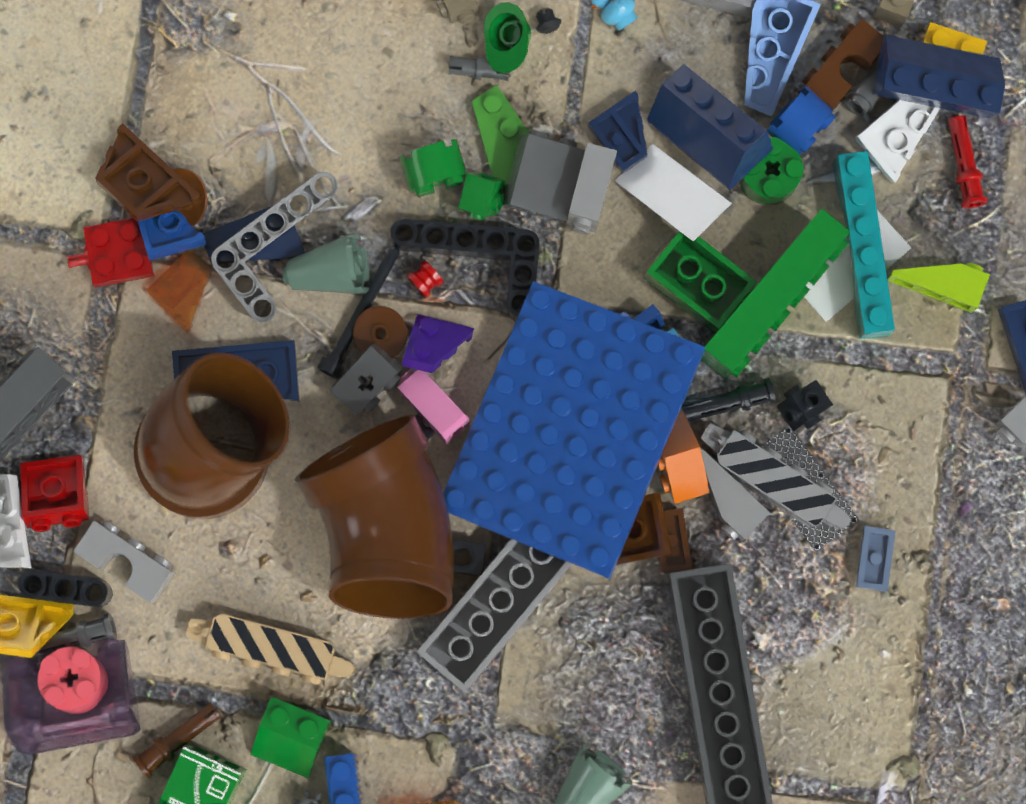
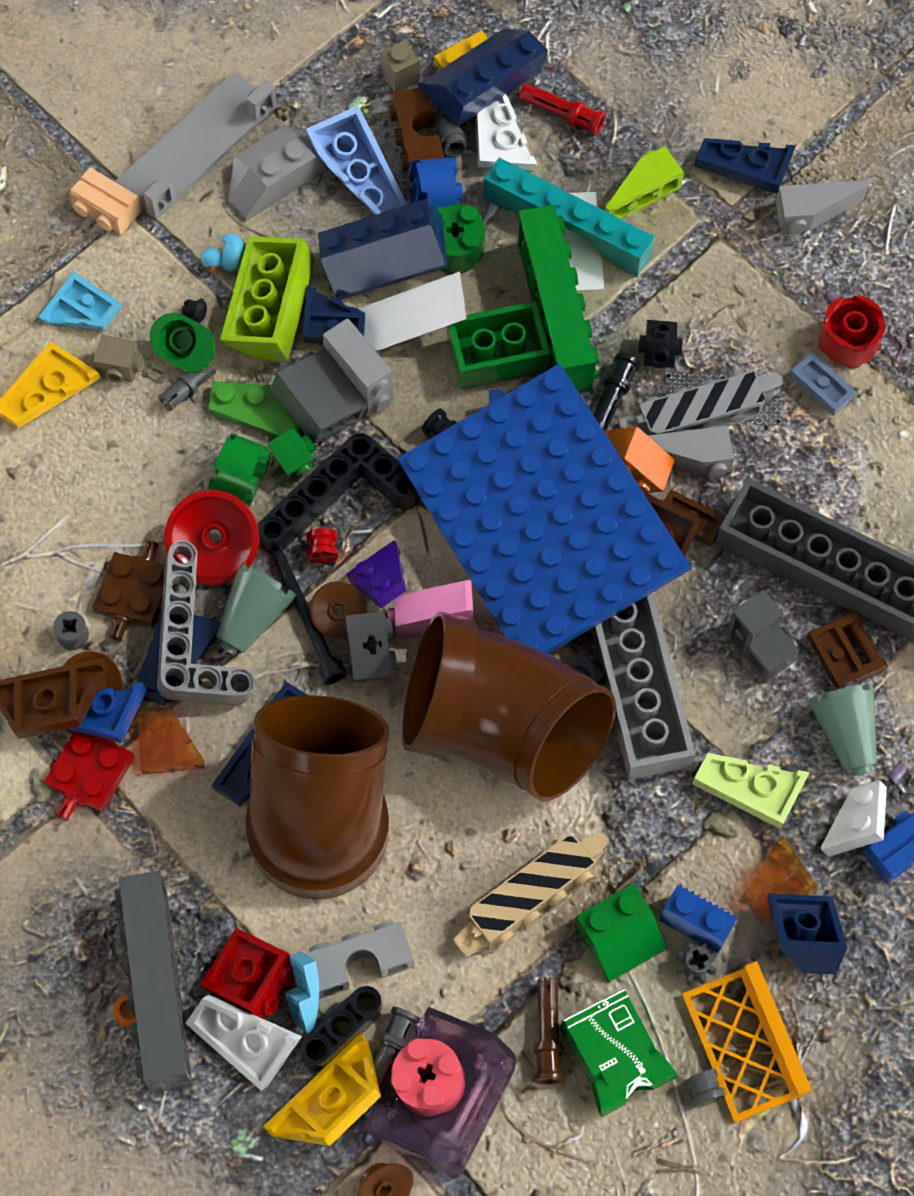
camera: 50 degrees left, 15 degrees down
none -> dark grey wheel [53,611,89,650]
none -> reddish brown plate [92,540,165,641]
none -> red dish [164,490,260,585]
none -> lime slope [220,236,315,362]
none -> medium azure slope [285,951,319,1033]
none -> black wheel [421,408,458,437]
none -> yellowish green wing [692,753,810,829]
none -> dark grey brick [725,590,799,683]
none -> reddish brown plate [807,612,889,690]
none -> red brick [819,295,886,369]

